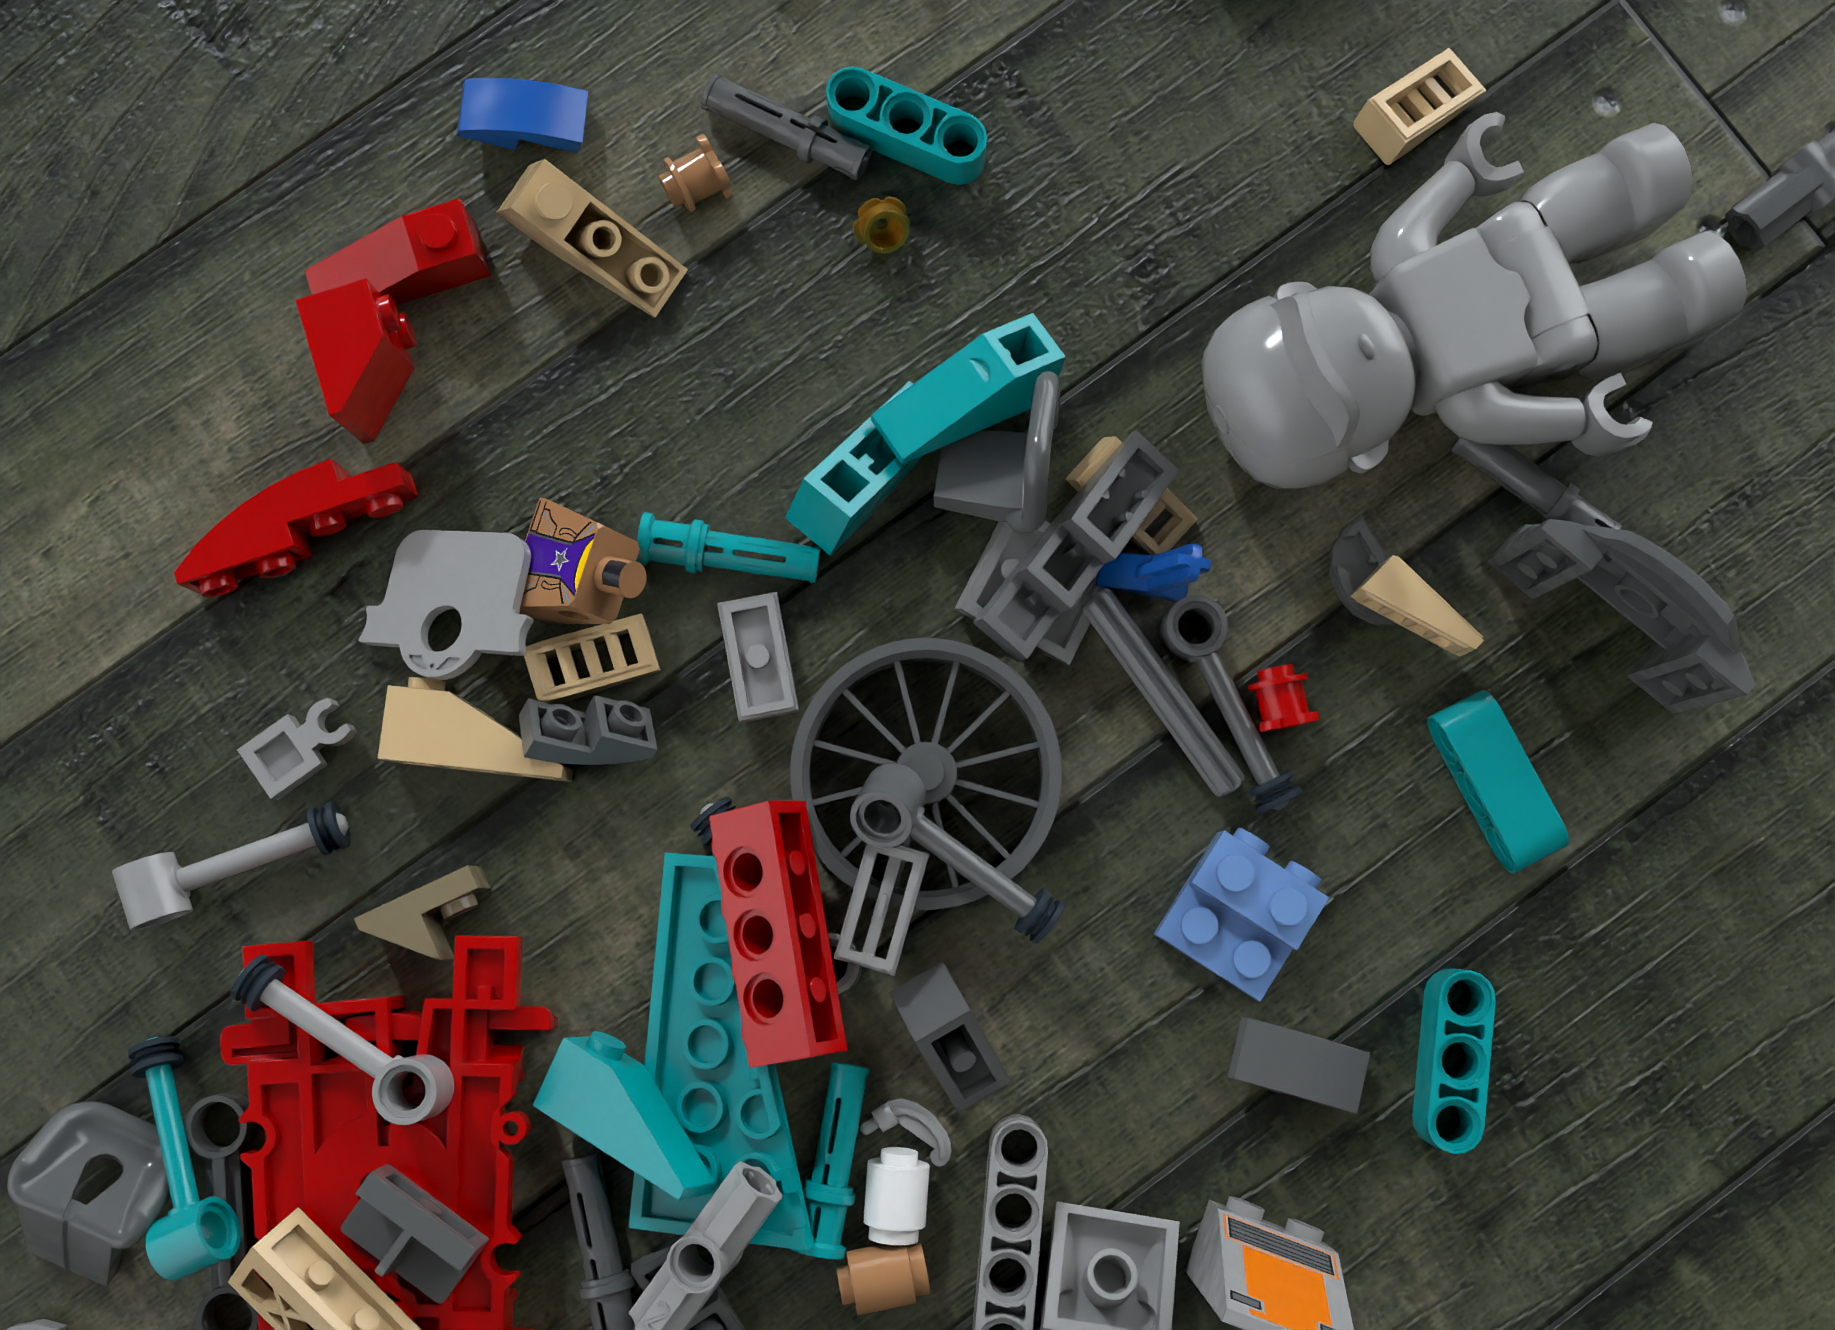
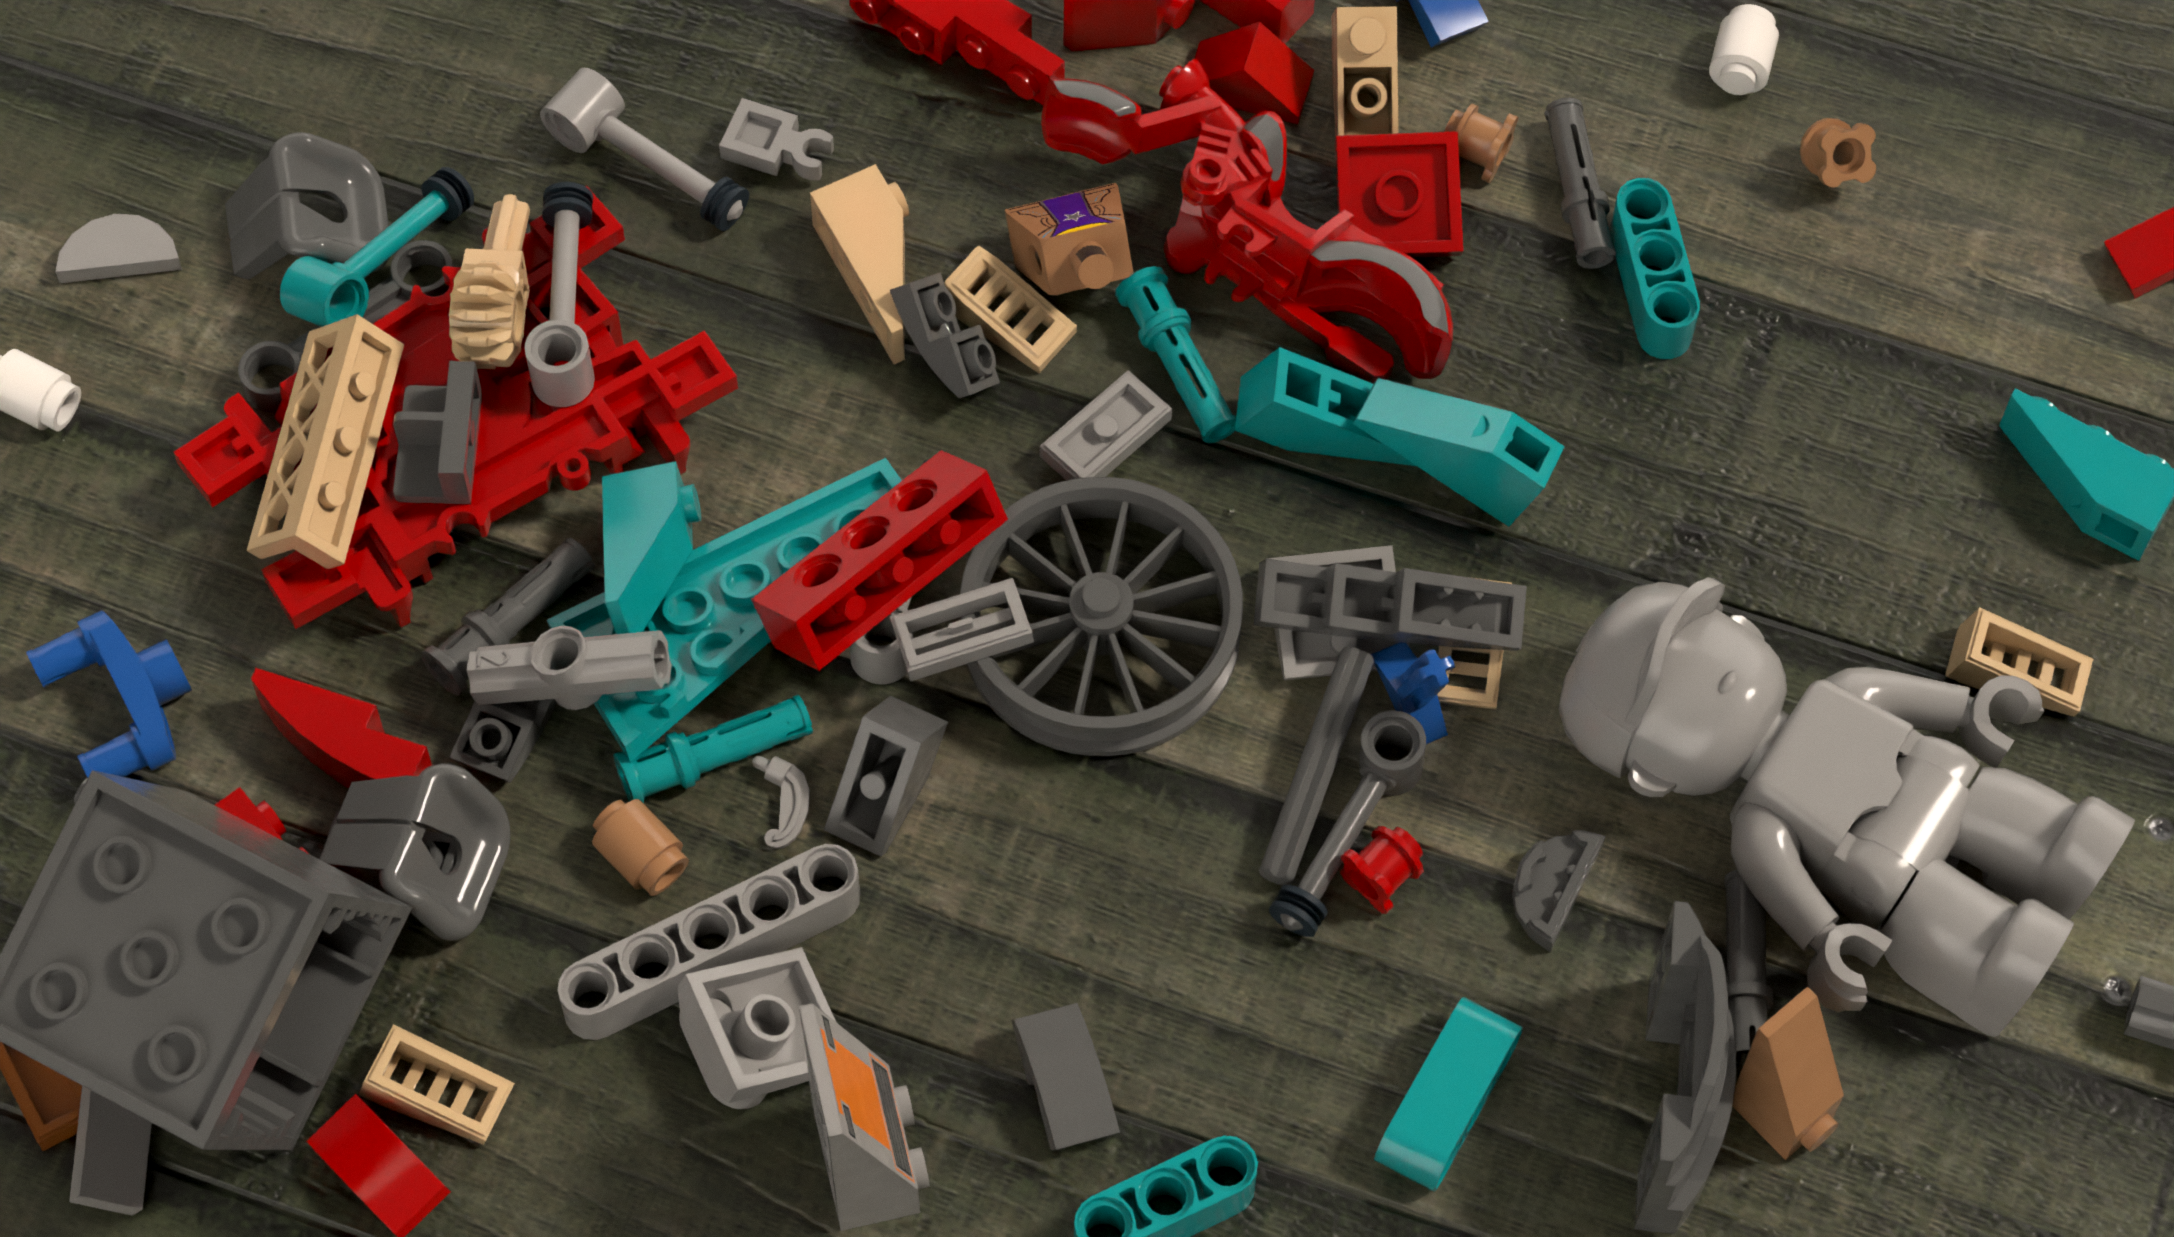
camera: 55 degrees right, 20 degrees down
dark tan slope [354,865,491,960] -> none
light grey piece [358,530,534,680] -> none
dark grey piece [850,763,1065,944] -> none
pearl gold plate [853,196,910,254] -> none
white brick [863,1147,930,1245] -> none
dark grey piece [934,371,1060,534] -> none
medium blue plate [1154,827,1329,1001] -> none
tan slope [1350,555,1484,657] -> none
none -> tan gear [448,194,530,369]
none -> red piece [1041,58,1453,384]
none -> red slope [1195,22,1314,124]
none -> red plate [1335,131,1464,258]
none -> medium nougat slope [1732,986,1844,1160]

